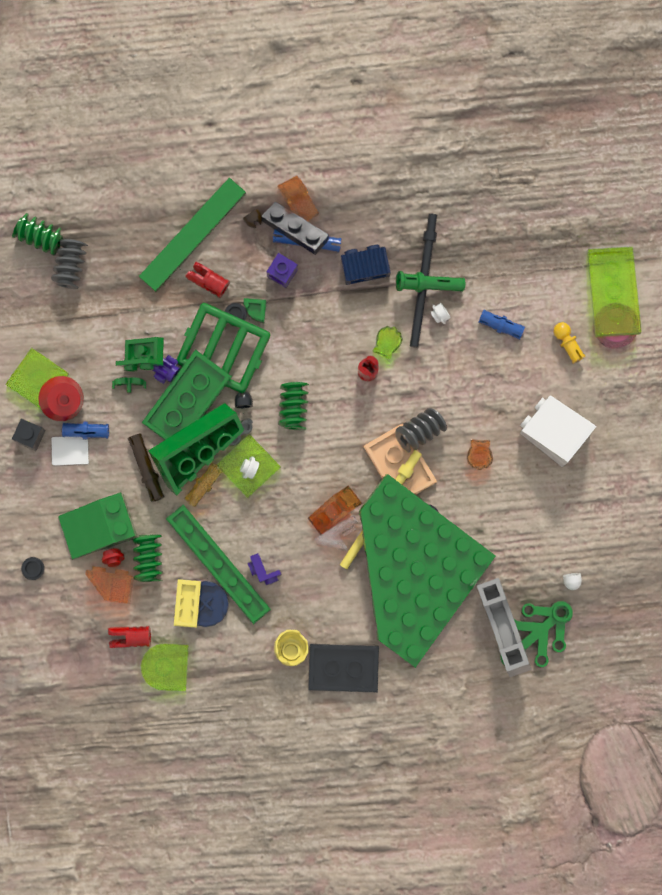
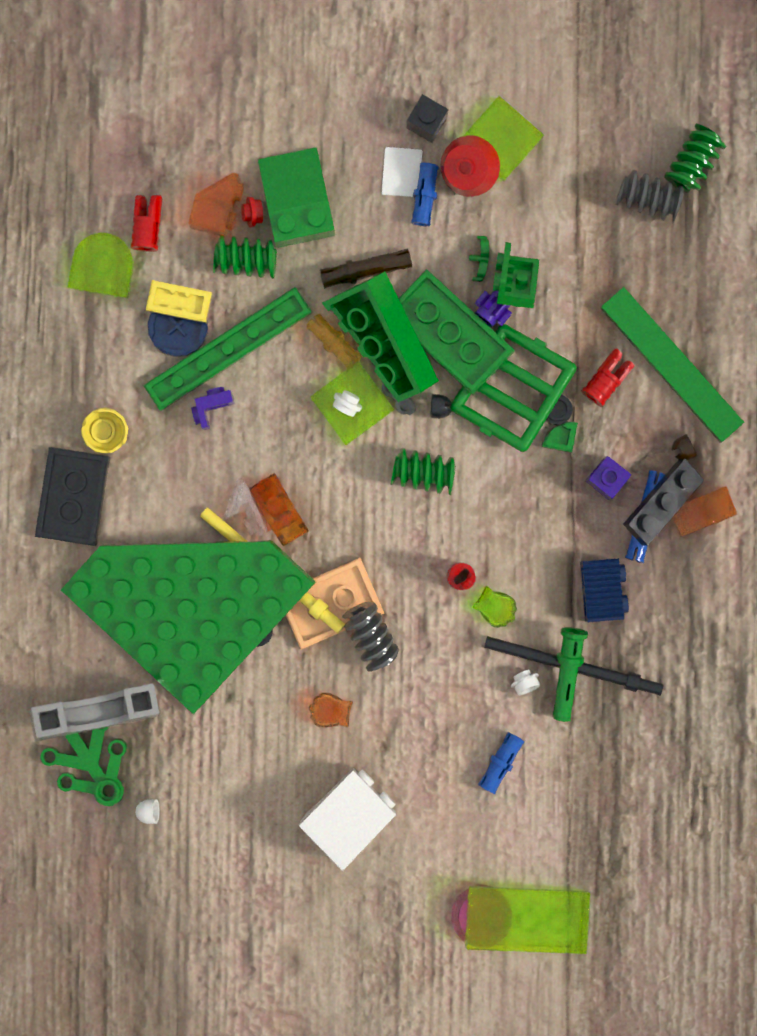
camera: 100 degrees right, 5 degrees up
black plate [21,557,45,580] -> none
yellow pin [553,322,586,364] -> none

